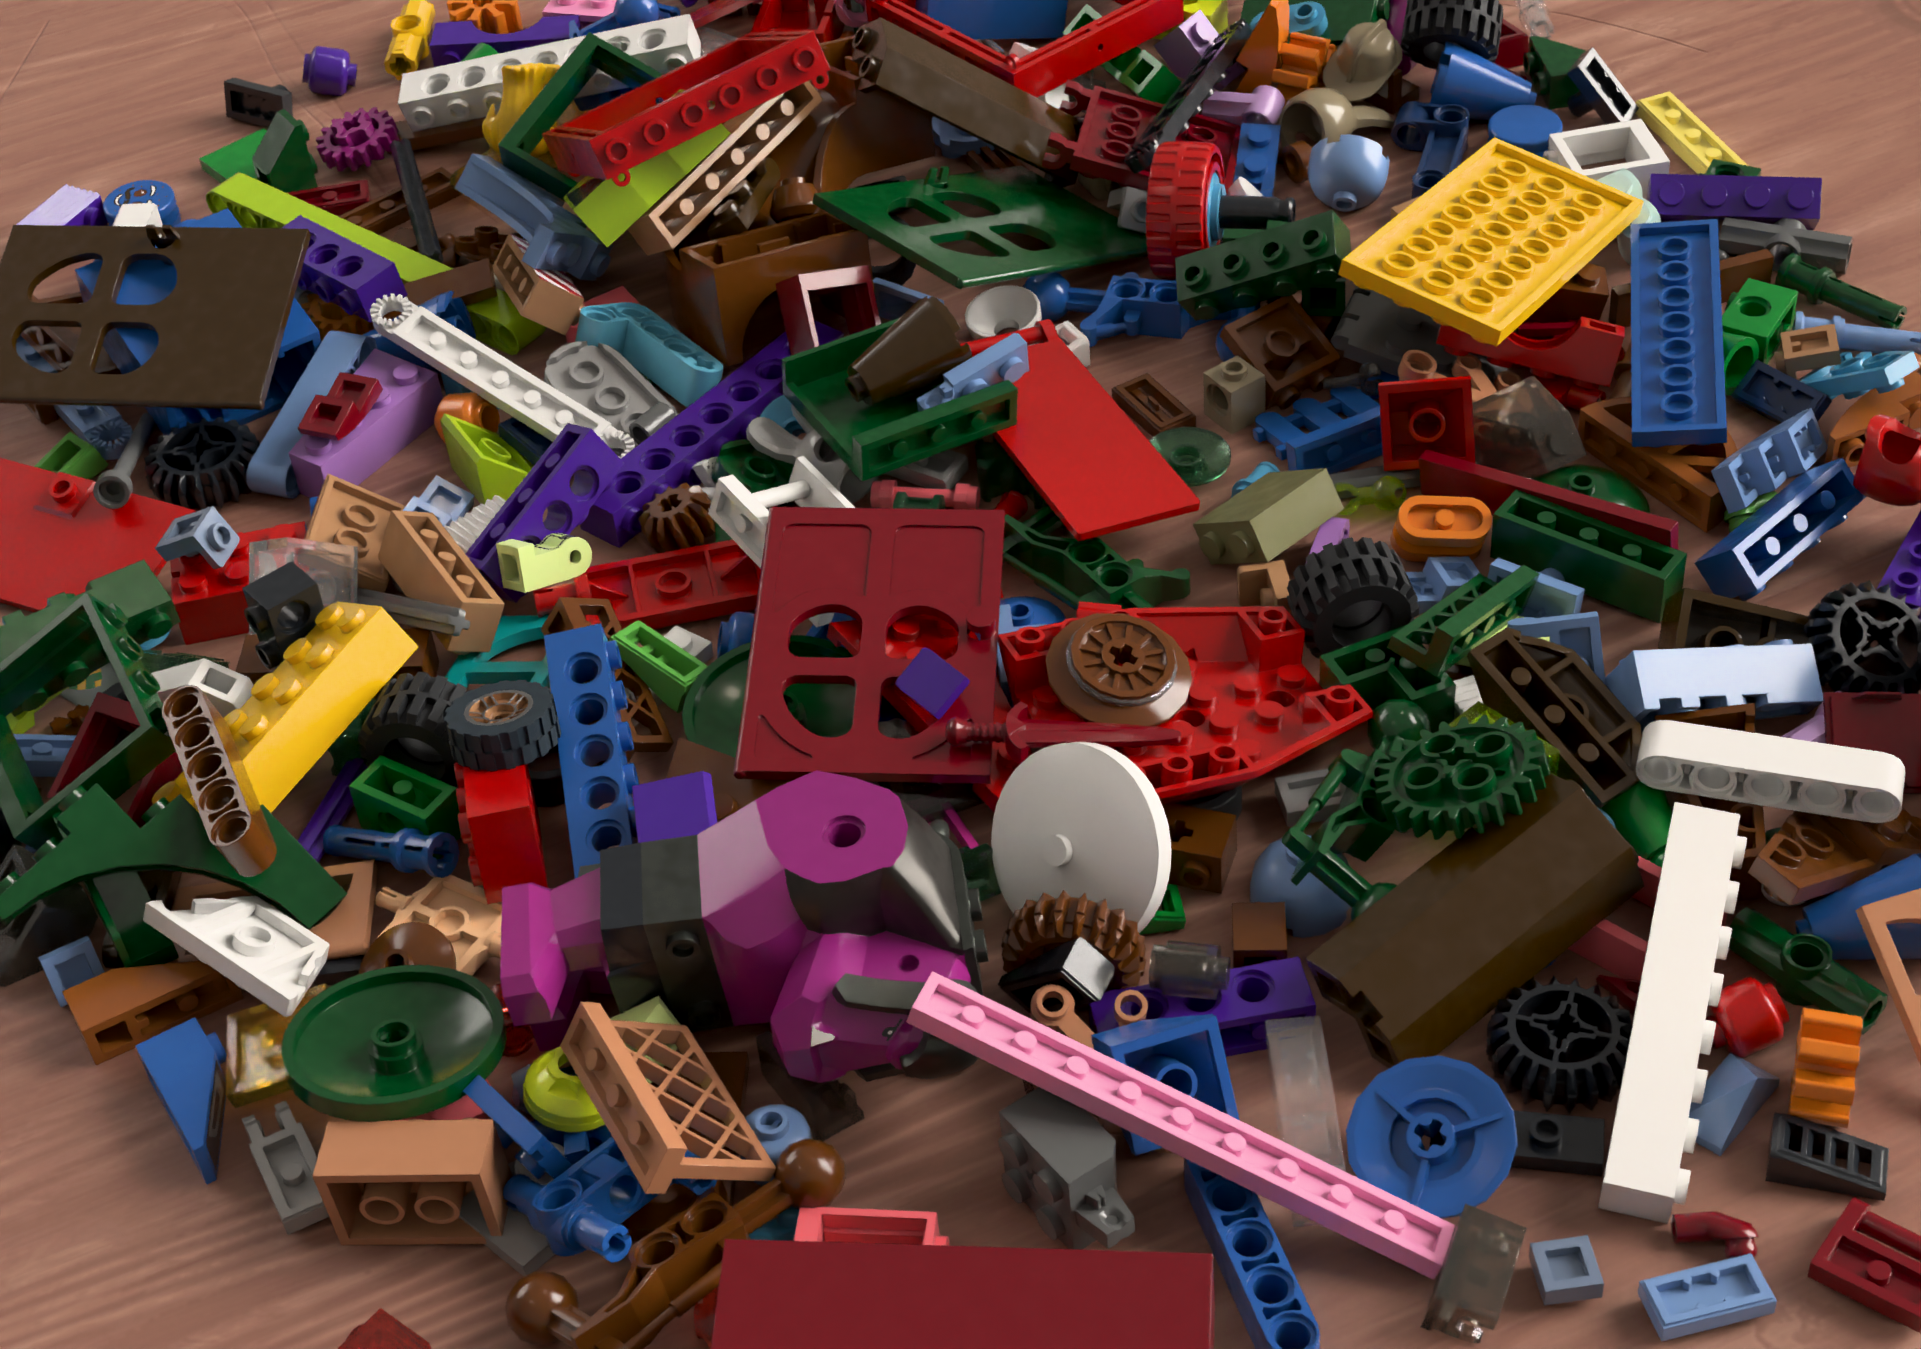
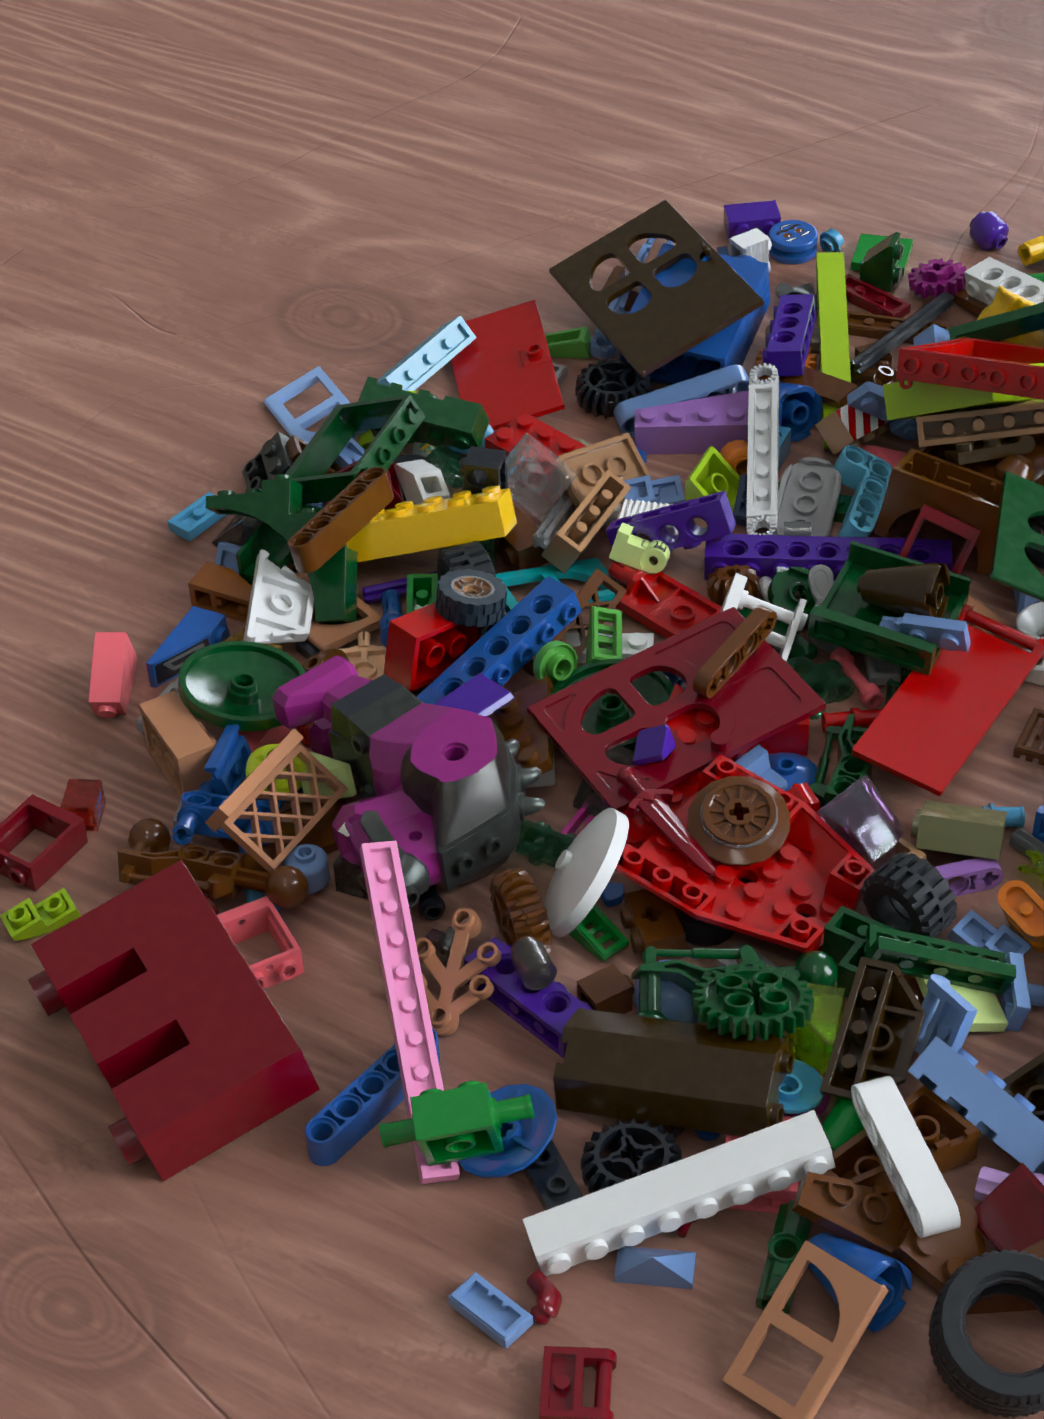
camera: 55 degrees right, 0 degrees up
dark grey piece [93,412,156,509] -> none
sand blue bracket [155,506,240,569] -> none
black tile [224,78,293,128] -> none
dark red slope [297,372,383,441] -> none
black slope [998,938,1114,1014] -> none
dark grey hinge [998,1087,1135,1249] -> none
blue slope [1091,1014,1240,1156] -> none
clear green dish [1149,427,1231,487] -> none
clear slope [1264,1016,1346,1227] -> none
clear smoke hinge [1421,1203,1527,1343] -> none
sand blue plate [1529,1235,1604,1306] -> none
red head [1705,977,1790,1058] -> none
black slope [1765,1112,1889,1201] -> none
orange gear [1788,1007,1863,1128] -> none
none -> coral slope [88,632,138,718]
none -> green brick [379,1081,534,1166]
none -> bright green plate [533,640,578,687]
none -> reddish brown beam [693,605,777,698]
none -> clear purple slope [816,774,905,863]
none -> dark azure plate [819,228,844,252]

